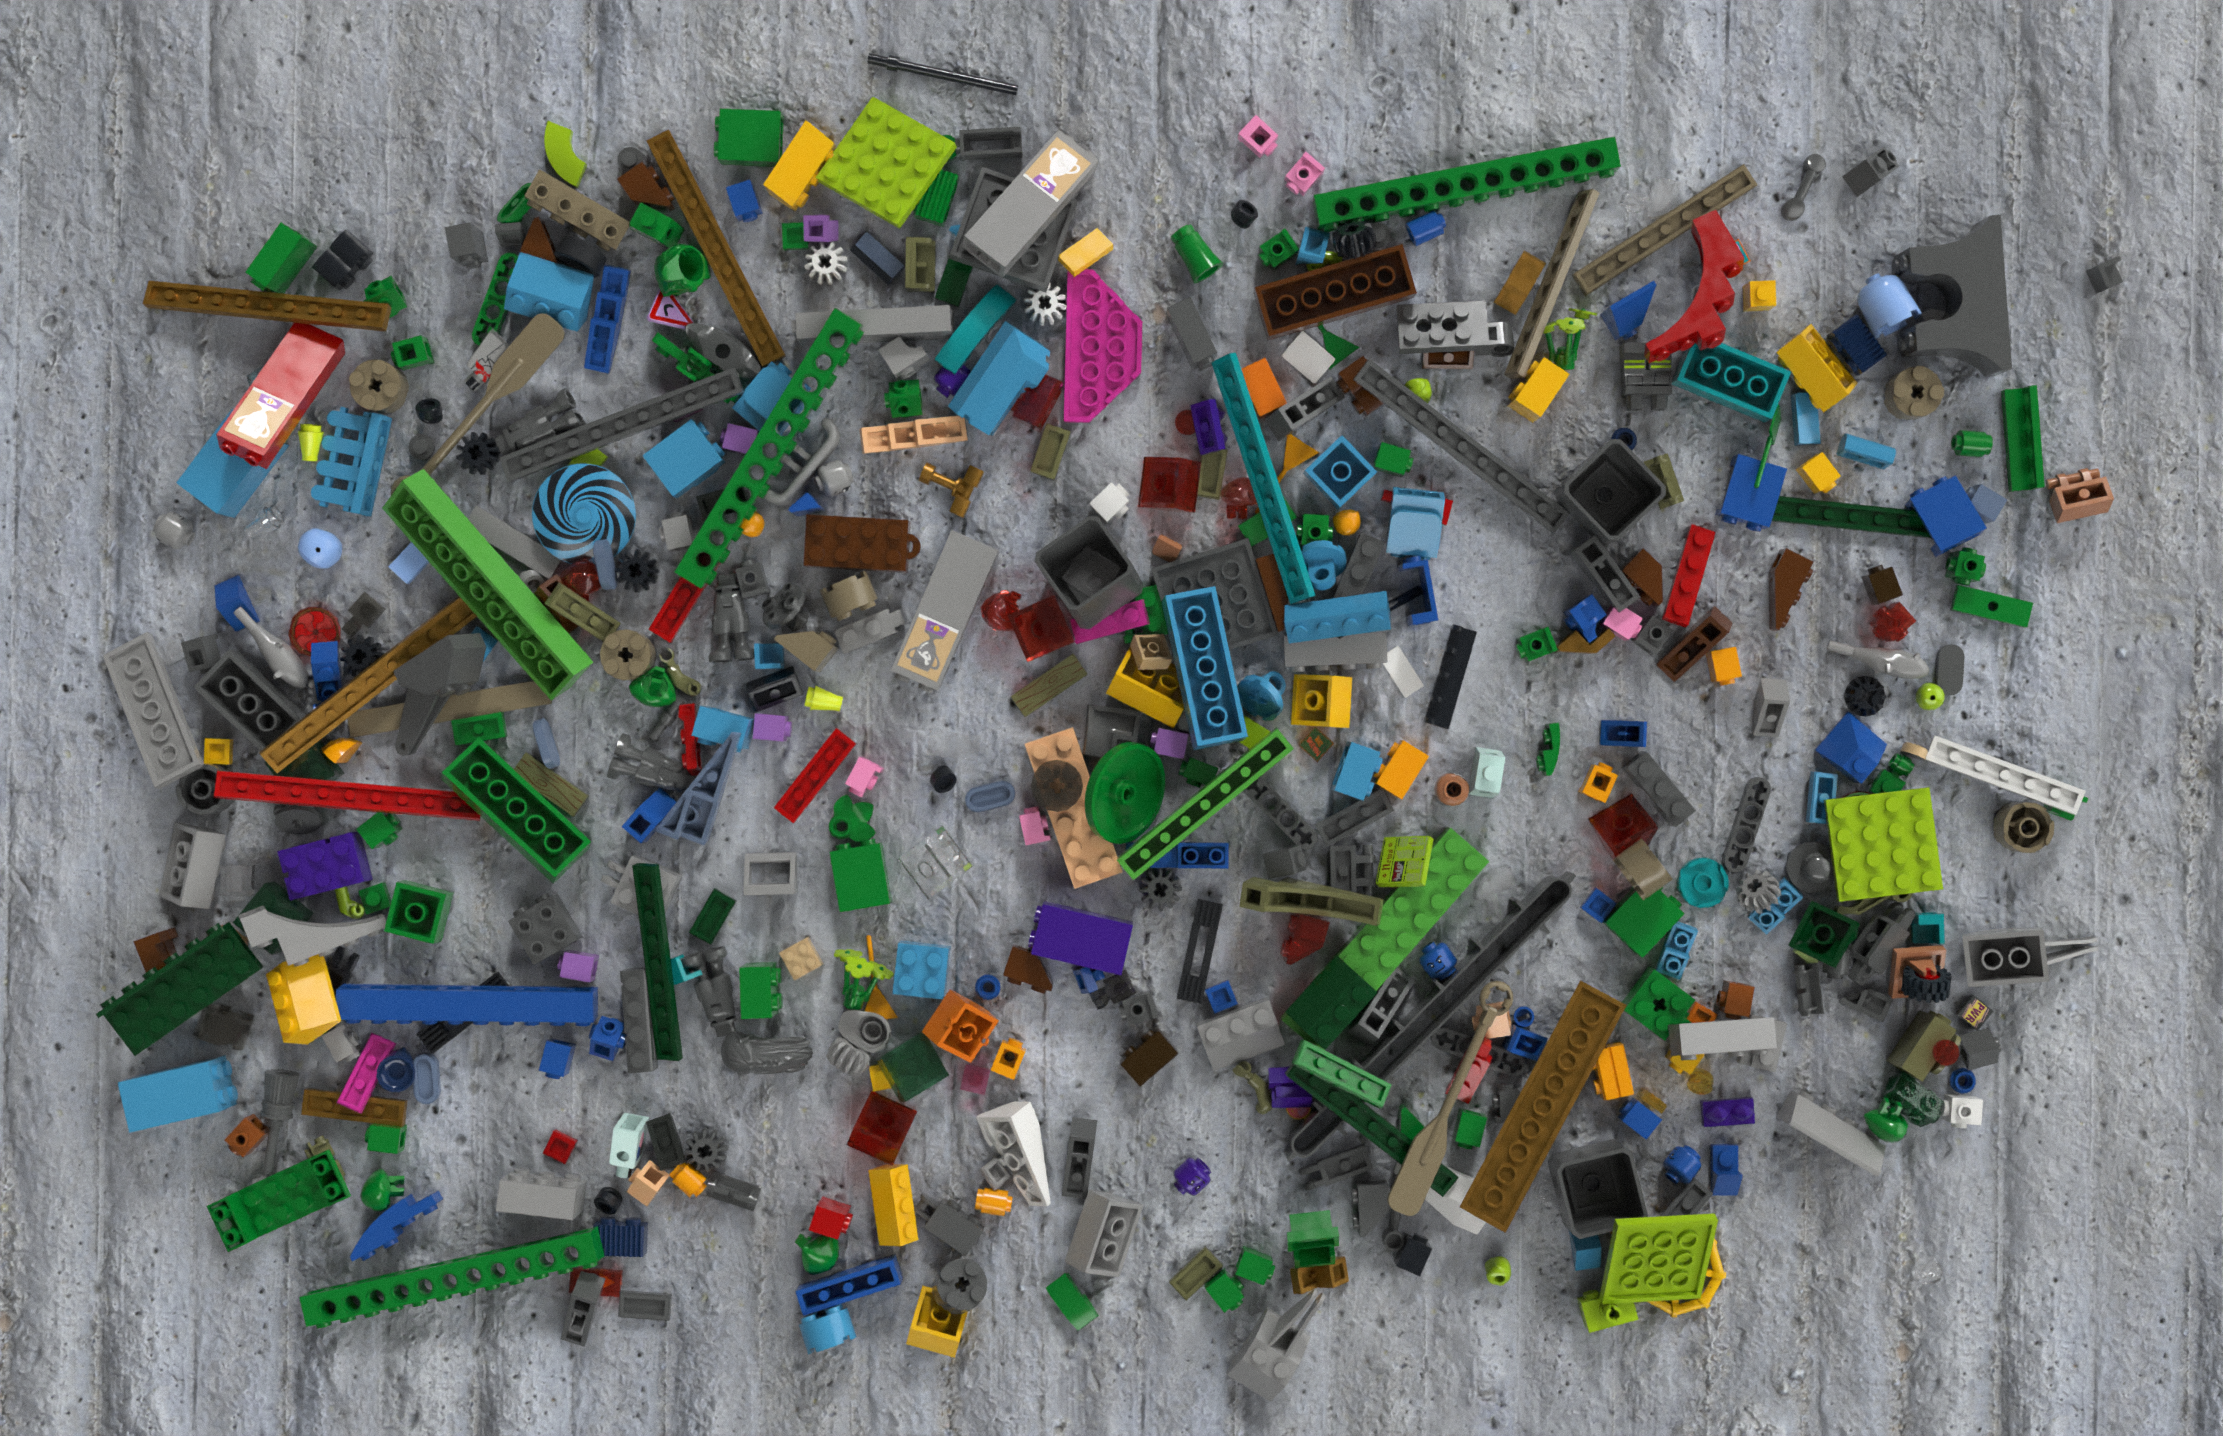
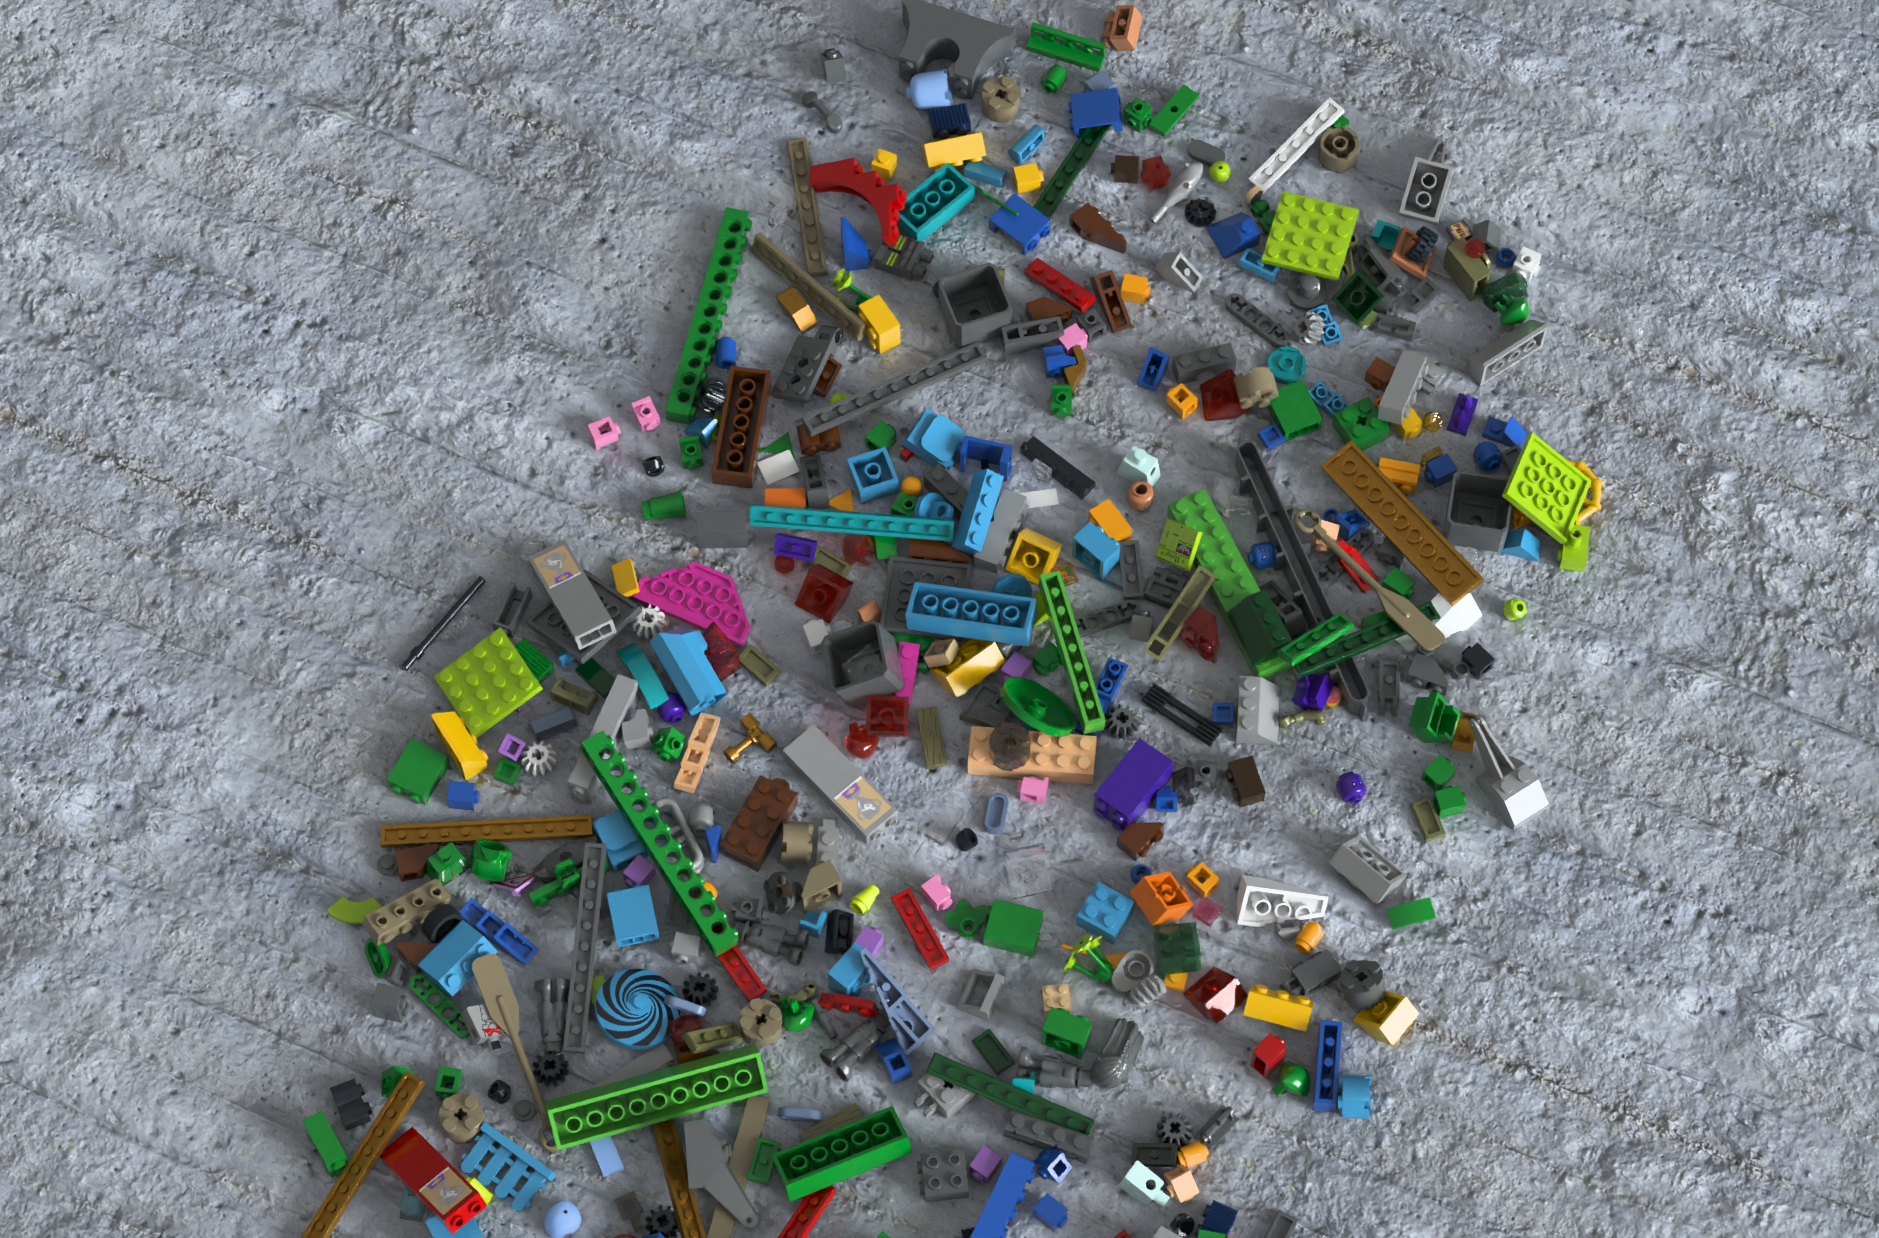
camera: 65 degrees left, 25 degrees down
dark grey slope [1062,1117,1097,1199] -> none
green slope [1536,722,1560,776] -> none

